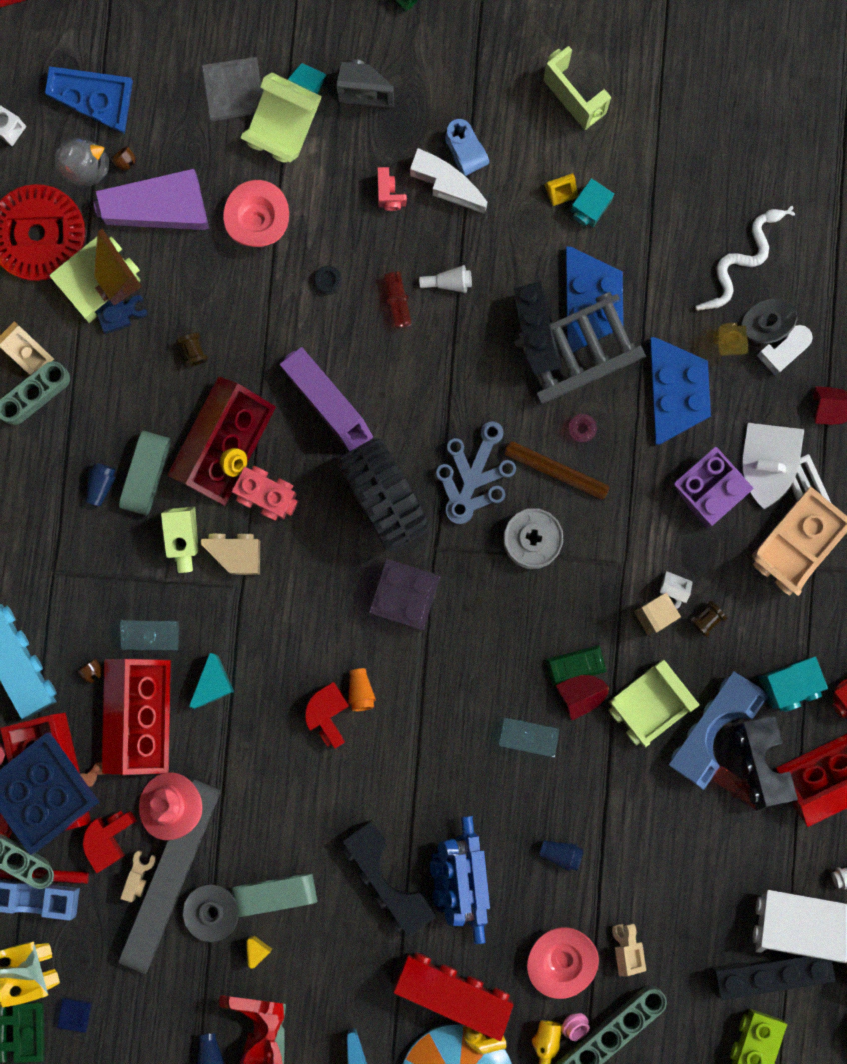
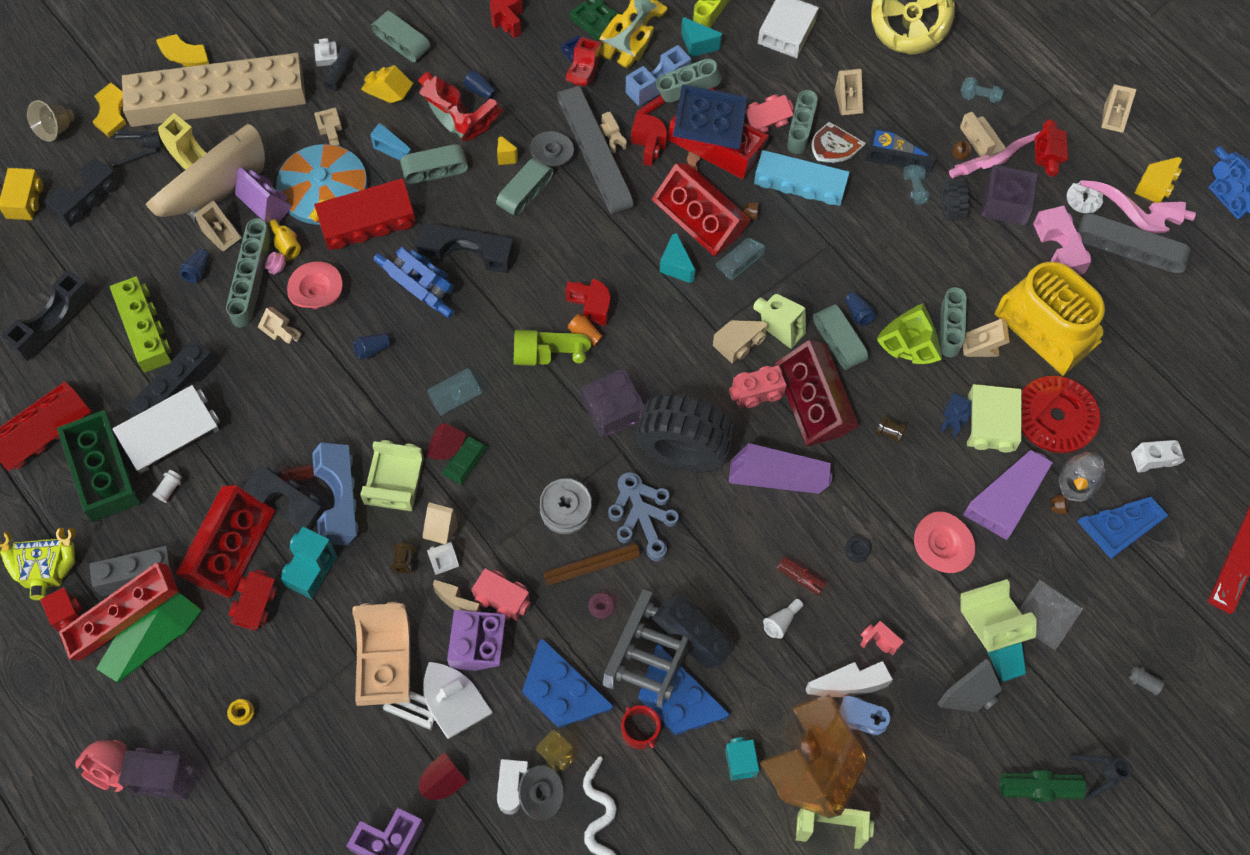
camera: 135 degrees right, 20 degrees down
reddish brown slope [94,229,142,306] -> none
coral hat [139,772,203,840] -> none
yellow plate [220,448,247,477] -> none
yellow slope [544,173,579,206] -> none
none -> sand green beam [400,144,468,184]
none -> tan slope [433,580,481,612]
none -> coral brick [472,568,531,621]
none -> lime piece [514,329,591,366]
none -> red brick [566,37,602,86]
none -> red piece [621,705,660,749]
none -> clear orange windscreen [761,694,866,818]
none -> lime brick [877,303,942,364]

